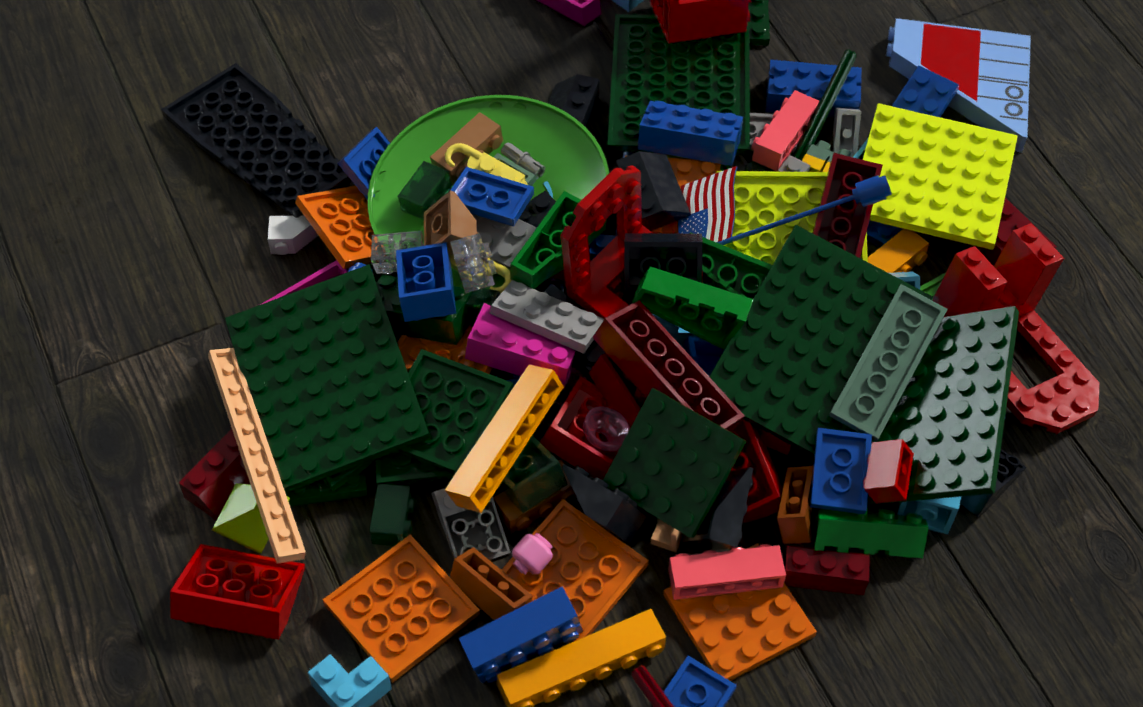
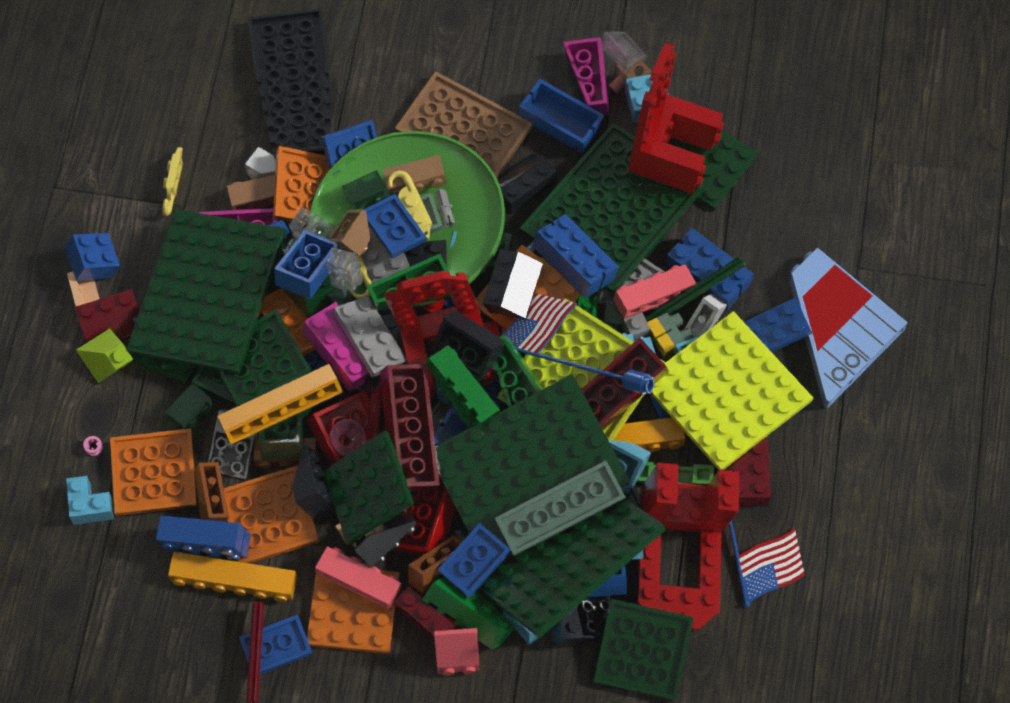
camera: 35 degrees right, 10 degrees up
red slope [170,544,305,640] -> none
light nougat plate [208,348,306,563] -> none
bright pink head [512,533,553,575] -> none
brick [863,439,914,503] -> none
none -> blue brick [65,233,120,281]
none -> light nougat panel [67,272,99,306]
none -> bright pink bush [83,436,103,456]
none -> light yellow plate [162,147,183,217]
none -> medium nougat brick [227,173,275,210]
none -> medium nougat plate [395,71,533,178]
none -> coral slope [434,628,479,676]
none -> blue piece [519,79,604,154]
none -> dark green plate [594,599,694,700]
none -> flag [717,469,804,608]

